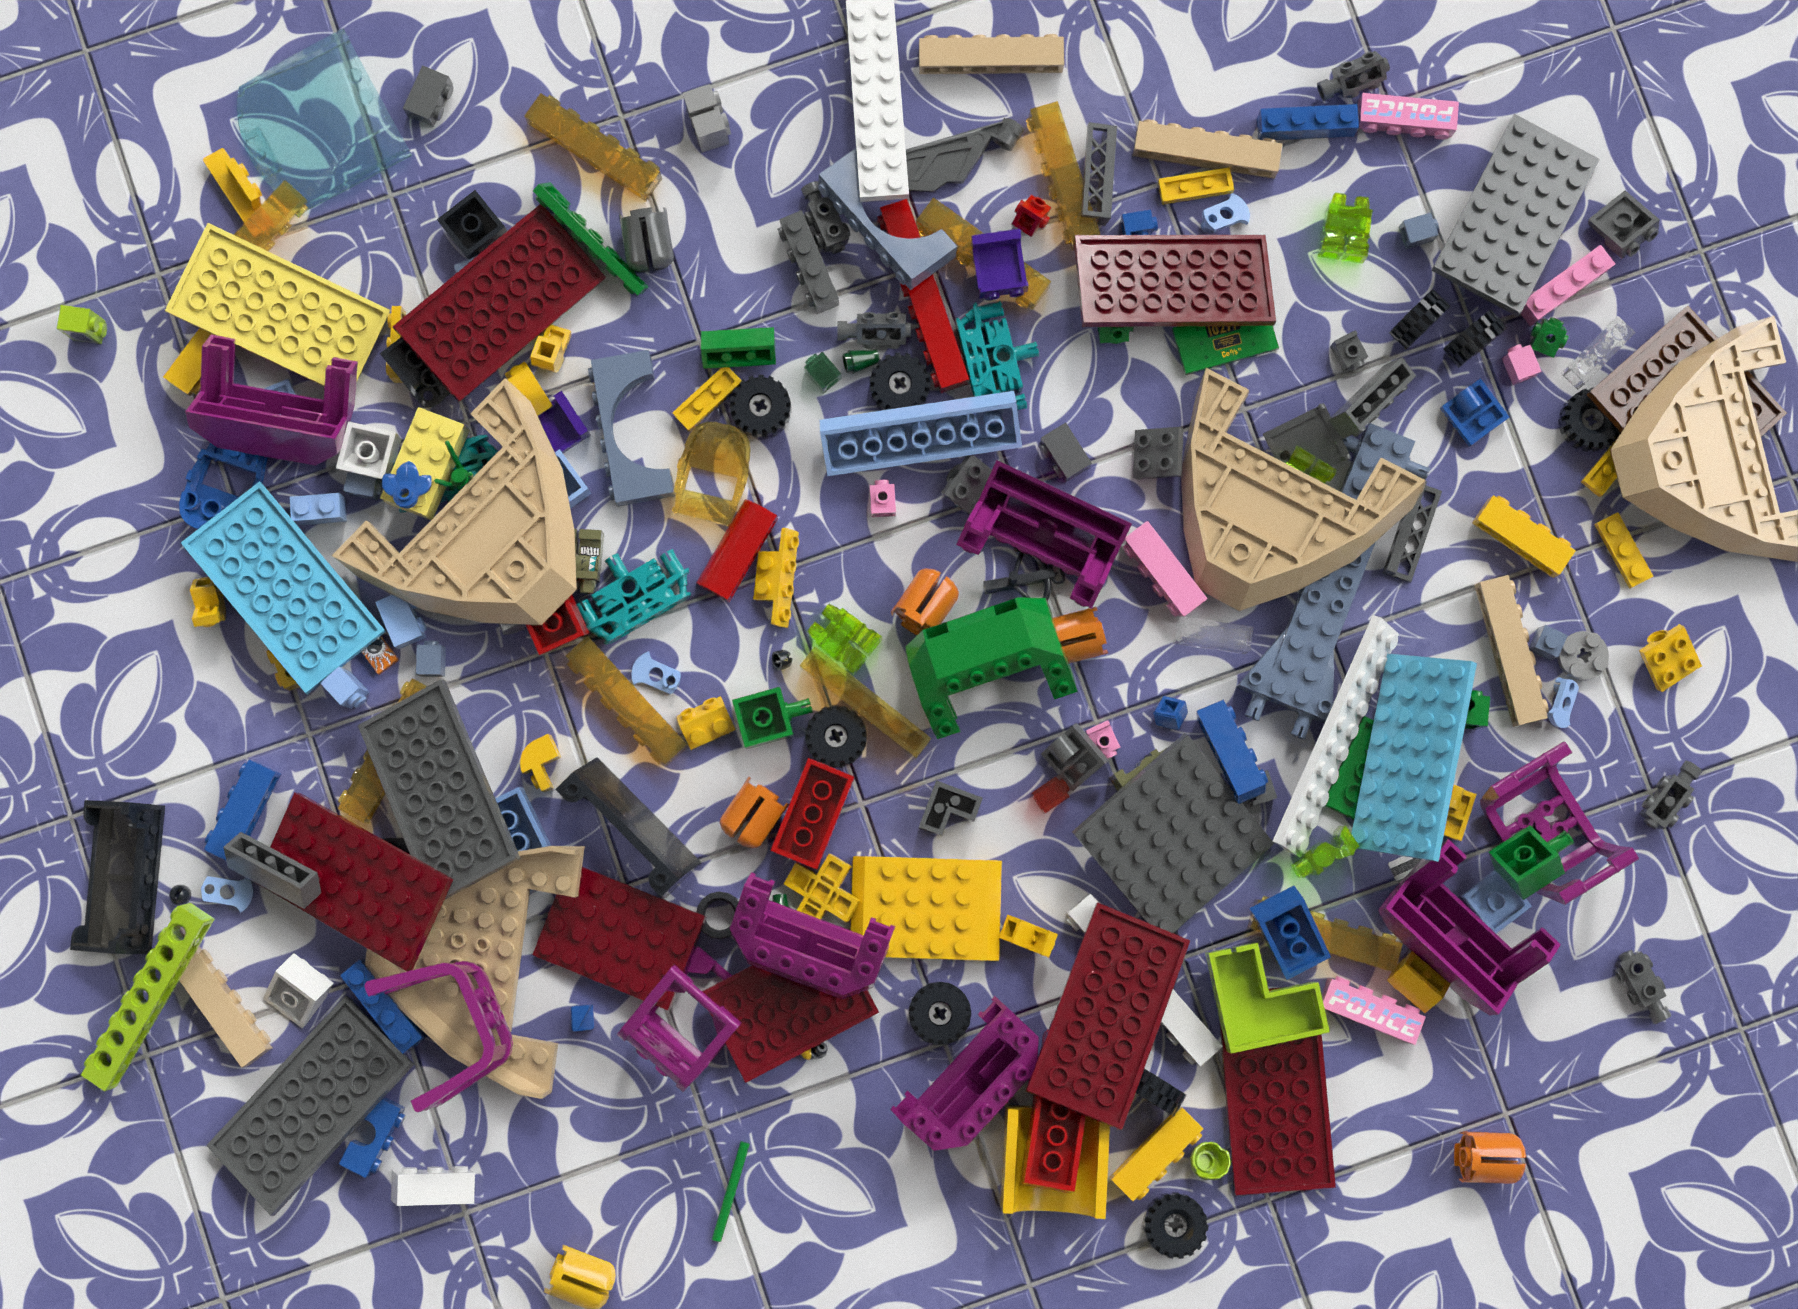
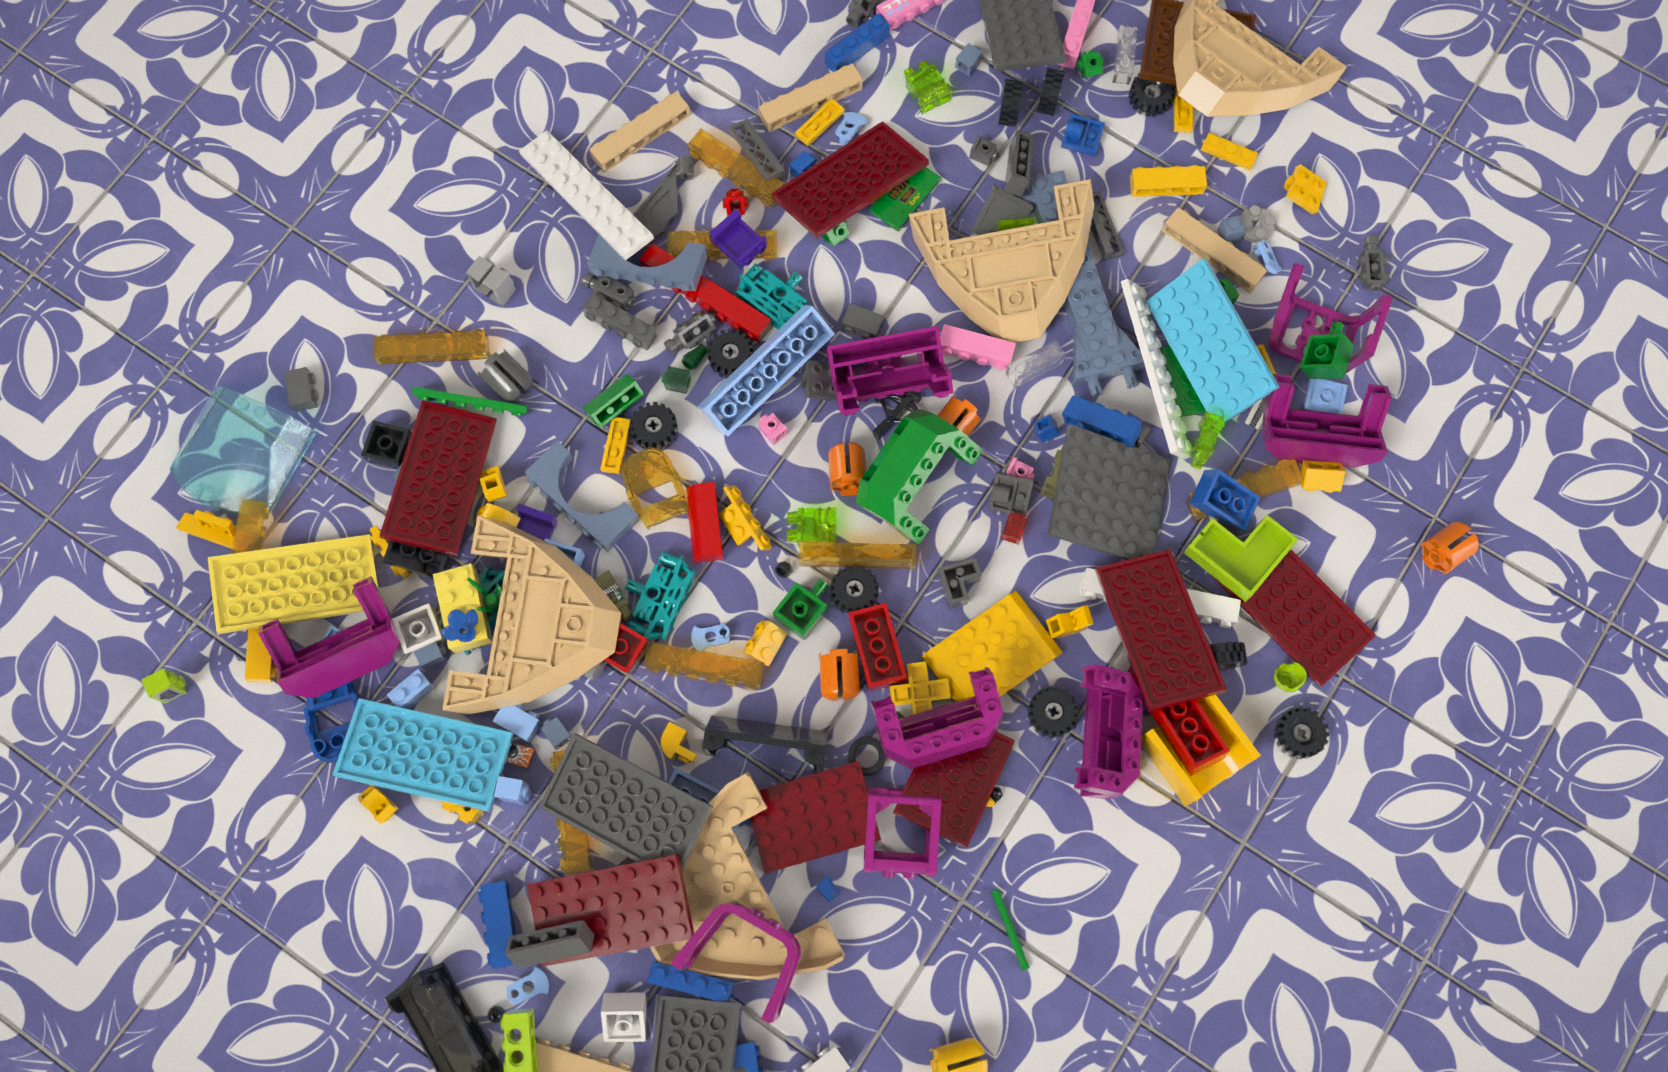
camera: 35 degrees left, 10 degrees down
yellow brick [1109,1106,1203,1201] -> none
dark grey plate [1133,427,1183,480] -> none
bright pink brick [1321,976,1426,1045] -> none
bright pink brick [1502,344,1542,385] -> none
dark grey brick [1614,949,1672,1024] -> none

